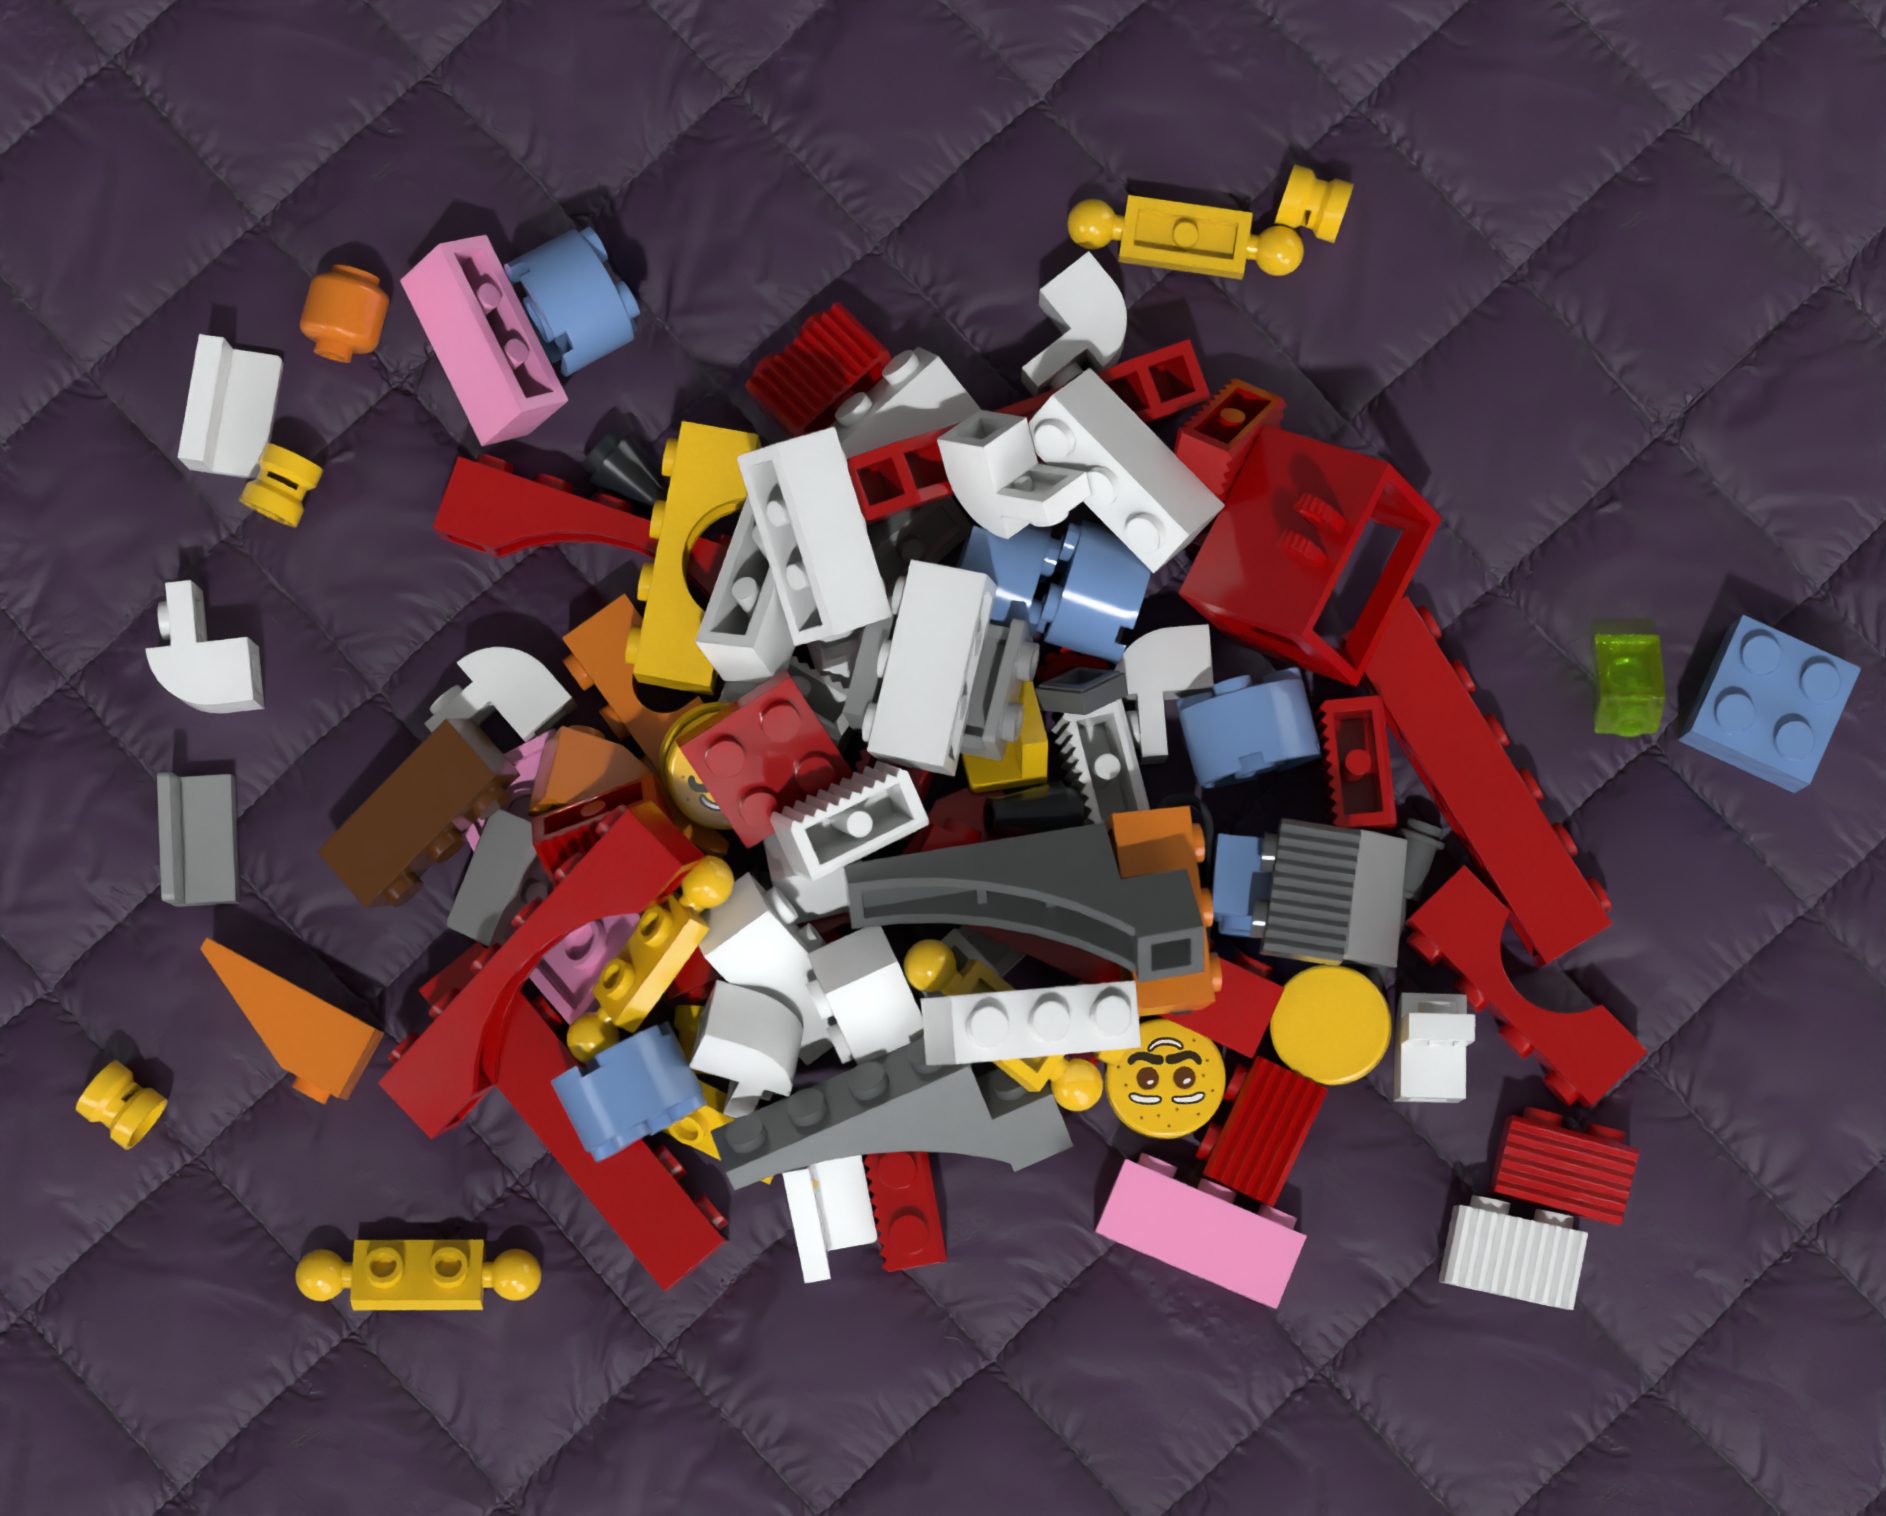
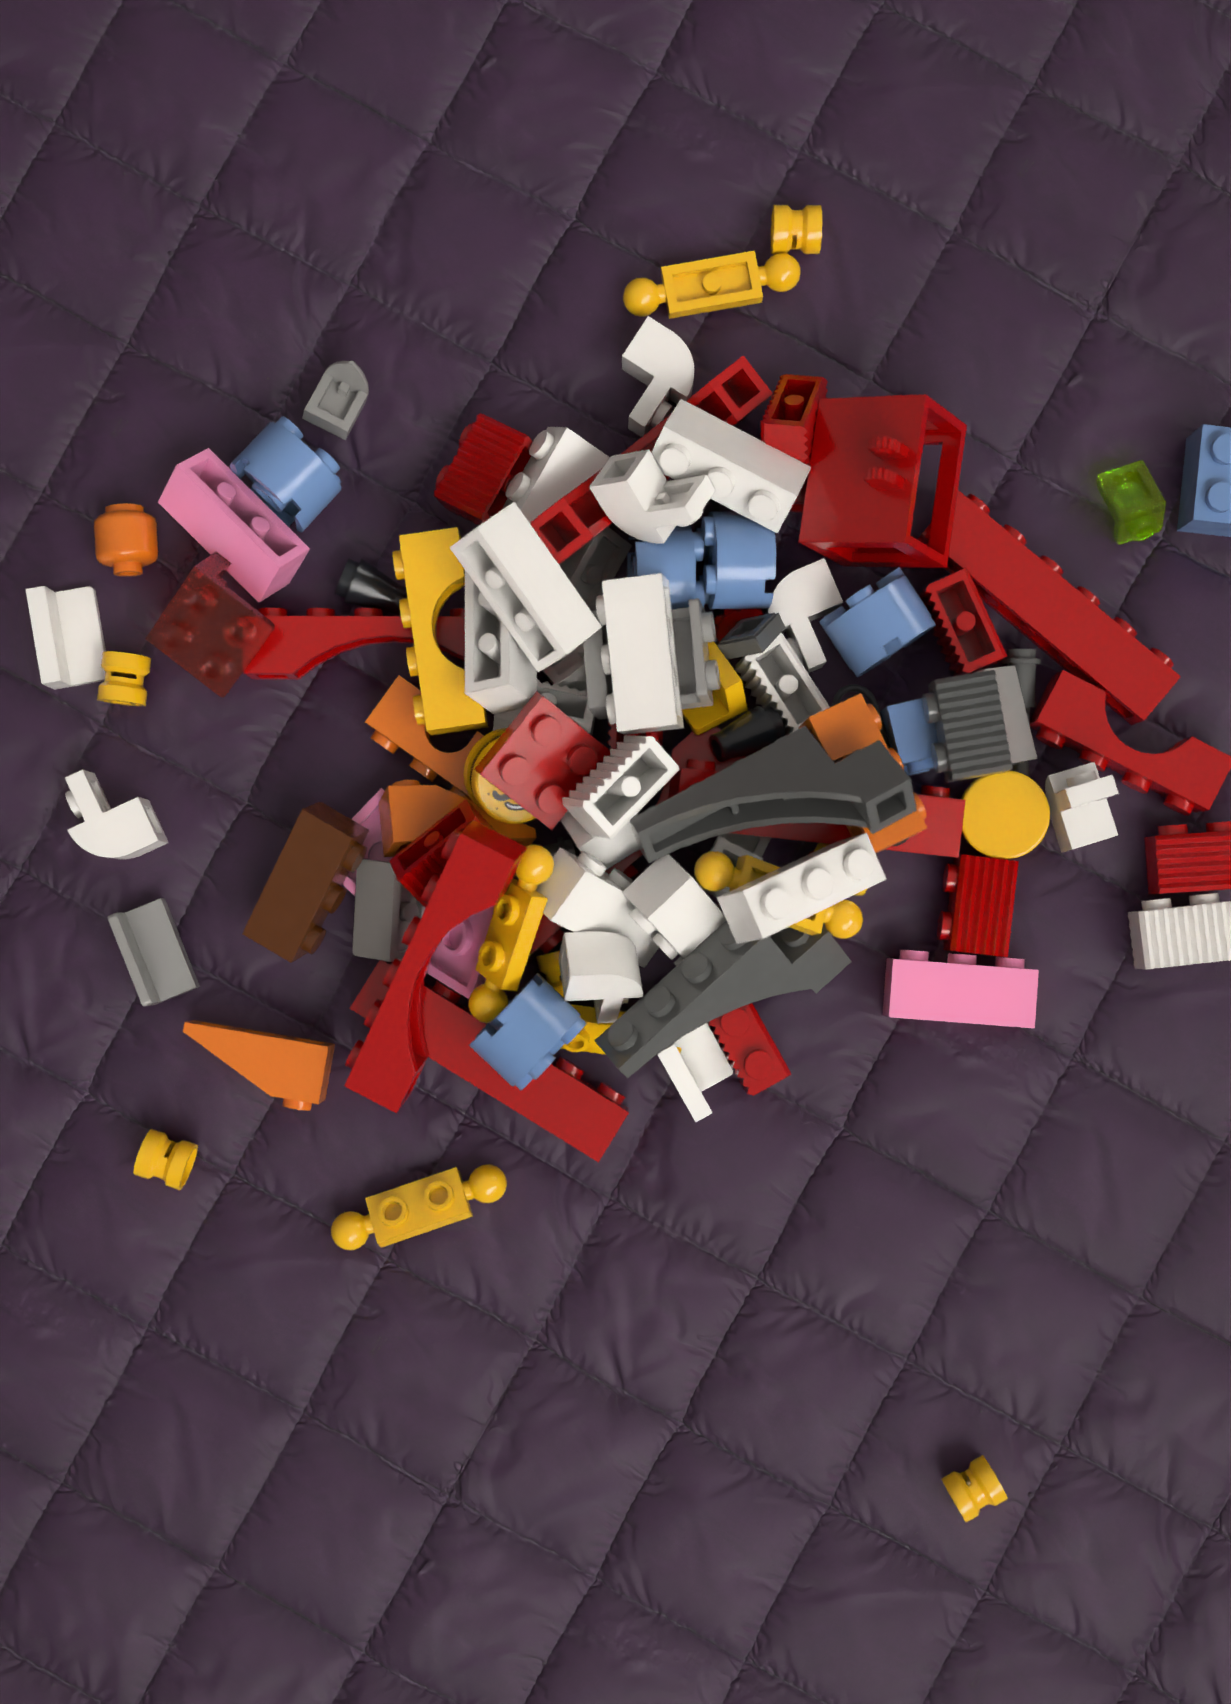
camera: 25 degrees left, 5 degrees up
white brick [424,647,578,742] -> none
yellow head [1104,1018,1226,1139] -> none
none -> clear red bracket [145,552,275,697]
none -> light grey plate [302,361,369,440]

